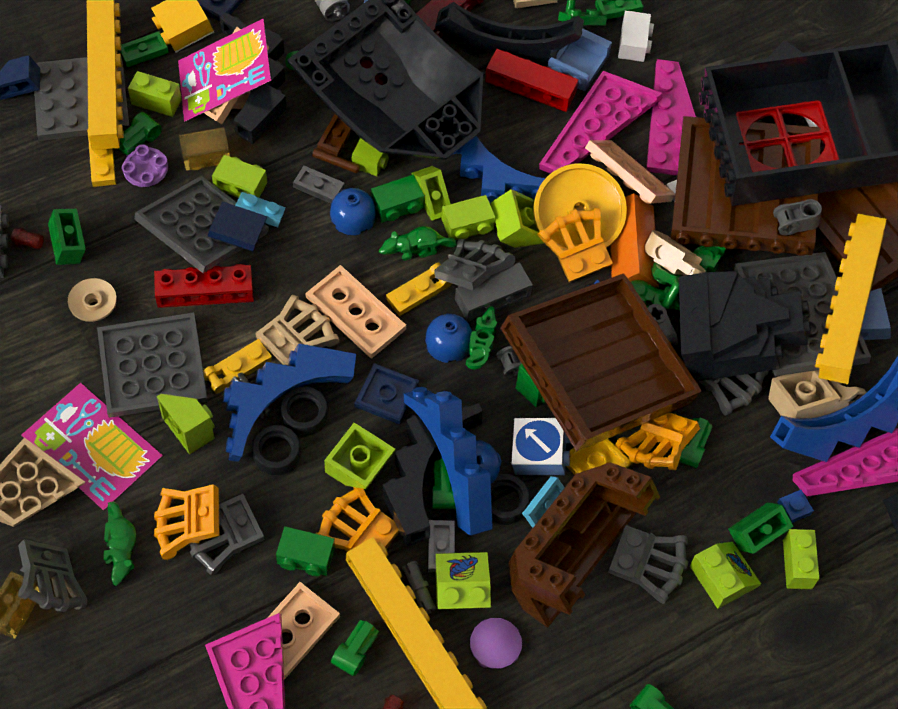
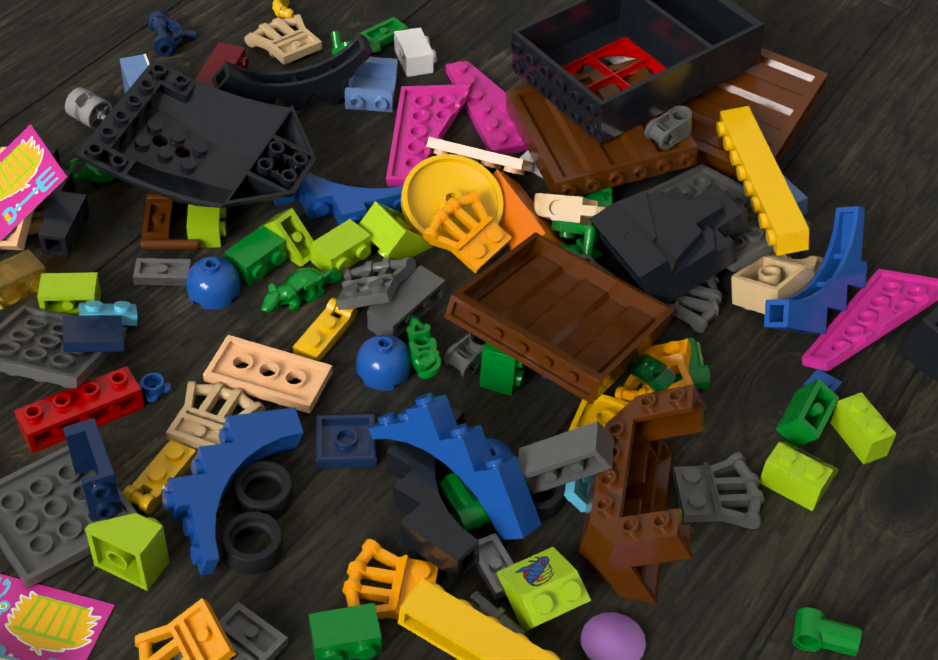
camera: 25 degrees left, 15 degrees down
lime slope [324,423,395,489] -> none
red brick [485,49,579,112] -> none
piece [512,418,571,475] -> none
none -> dark blue panel [63,418,123,521]
none -> blue plate [138,373,171,402]
none -> dark grey brick [518,421,614,494]
none -> dark green beam [628,354,677,392]

